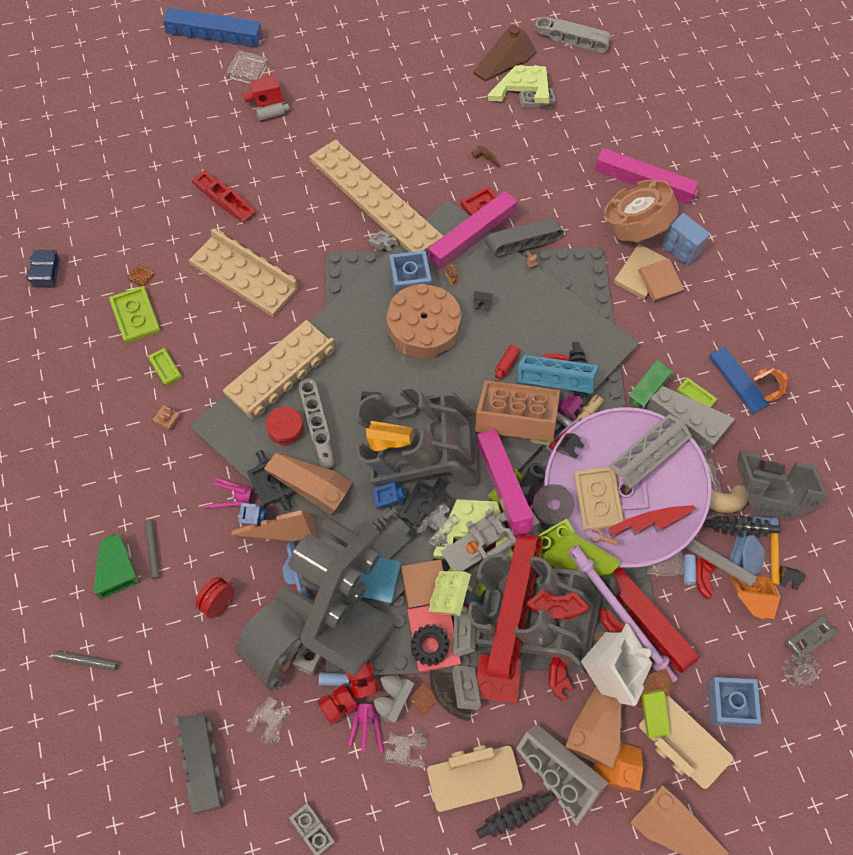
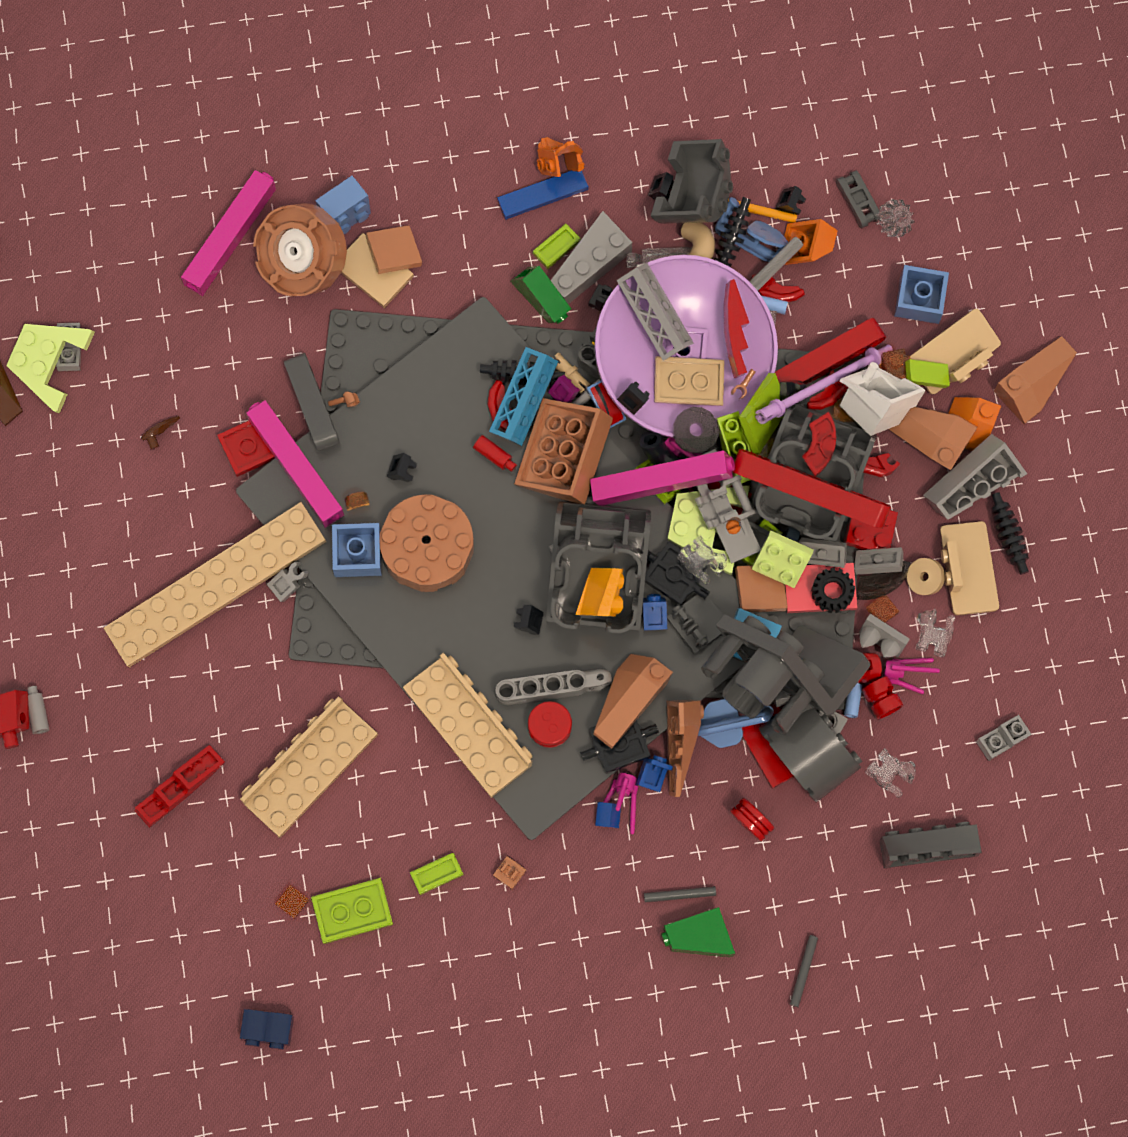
camera: 80 degrees left, 10 degrees up
none -> blue slope [595,802,621,828]
none -> tan piece [907,558,945,595]

